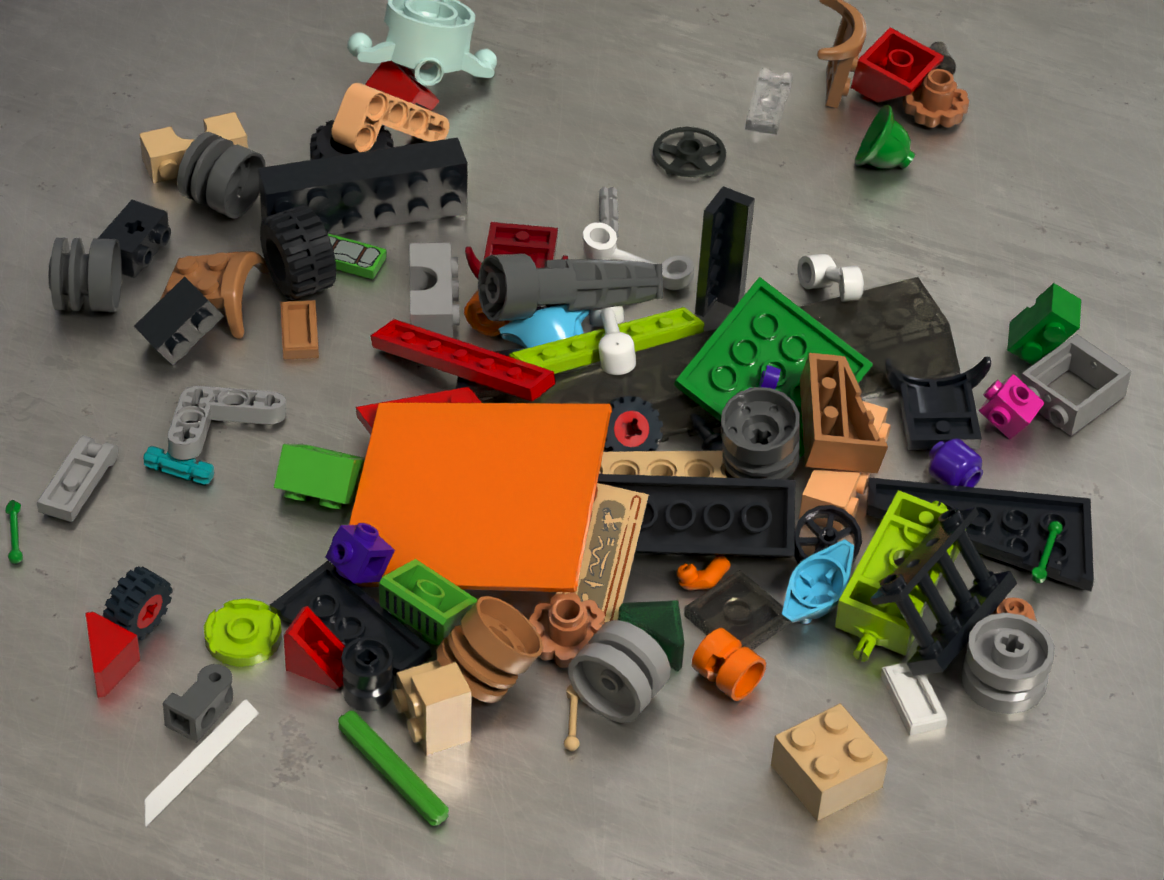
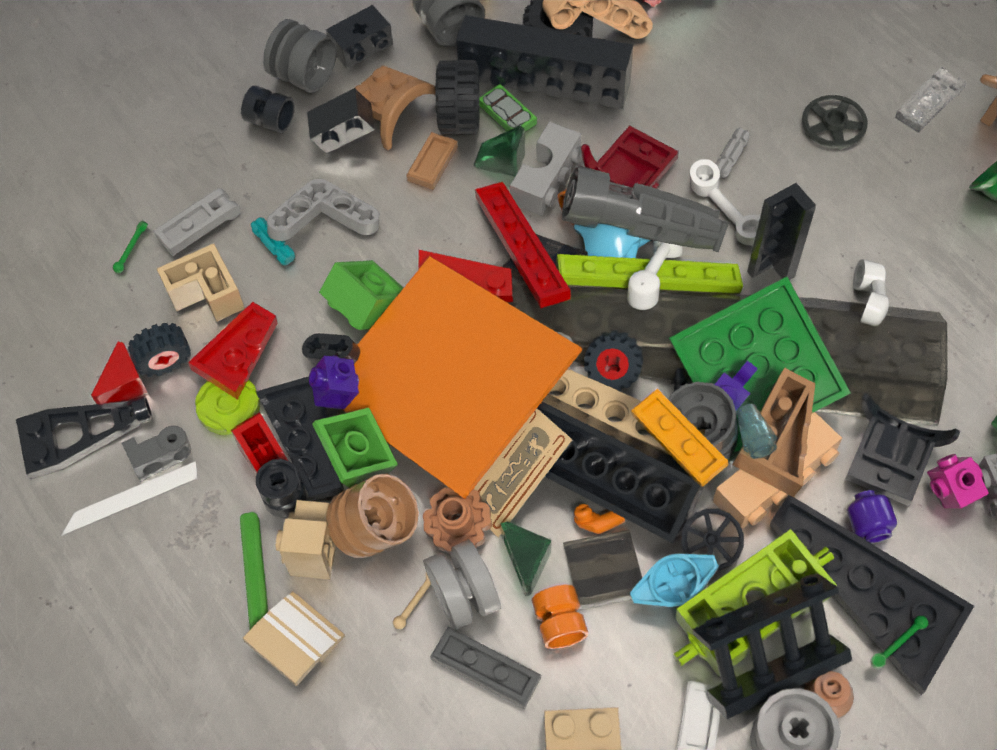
camera: 35 degrees right, 15 degrees up
none -> black plate [16,395,153,479]
none -> tan brick [157,244,245,321]
none -> red wing [188,302,278,400]
none -> black wheel [241,85,295,133]
none -> tan slope [243,592,345,687]
none -> black beam [302,333,360,365]
none -> dark grey tile [431,627,541,709]
none -> clear green slope [474,125,525,177]
none -> light orange tile [631,389,729,487]
none -> clear light blue cone [736,404,777,459]

